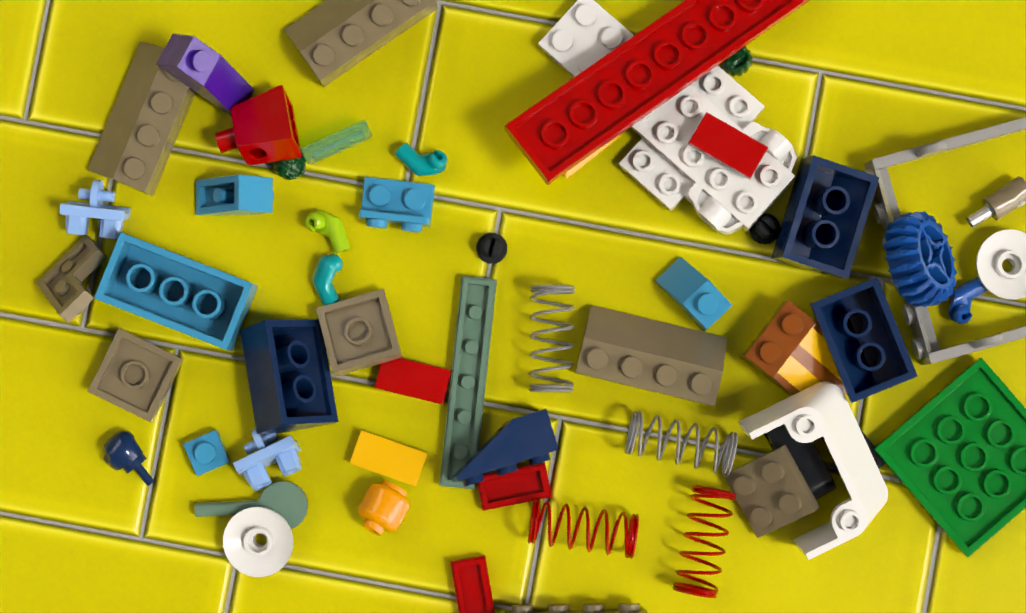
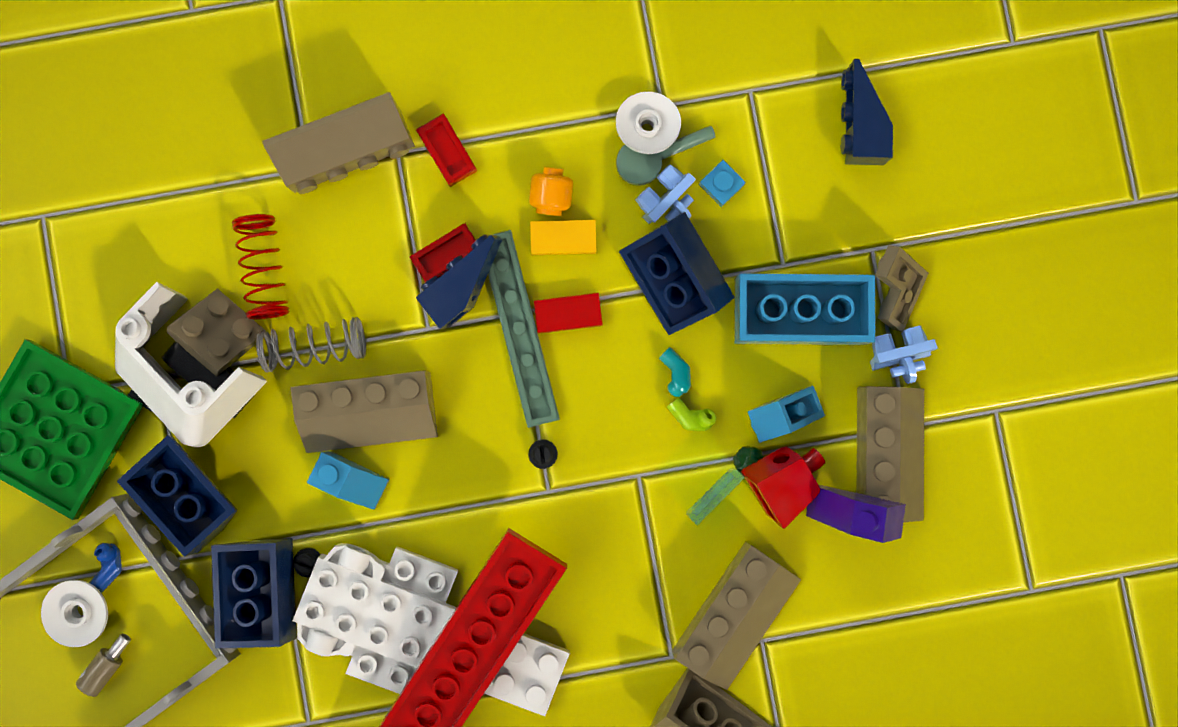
camera: 155 degrees right, 0 degrees up
dark tan plate [87,328,184,422] -> none
dark blue piece [103,430,154,486] -> none
dark tan plate [316,289,403,377] -> none
dark azure bracket [359,177,435,233] -> none
teal arm [394,142,448,176] -> none
red piece [528,499,639,559] -> none
light grey piece [529,285,575,392] -> none
red tile [688,112,768,180] -> none
dark green piece [720,46,753,76] -> none
dark orange slope [741,300,846,396] -> none
blue gear [883,211,957,307] -> none
none -> dark blue slope [840,59,893,165]

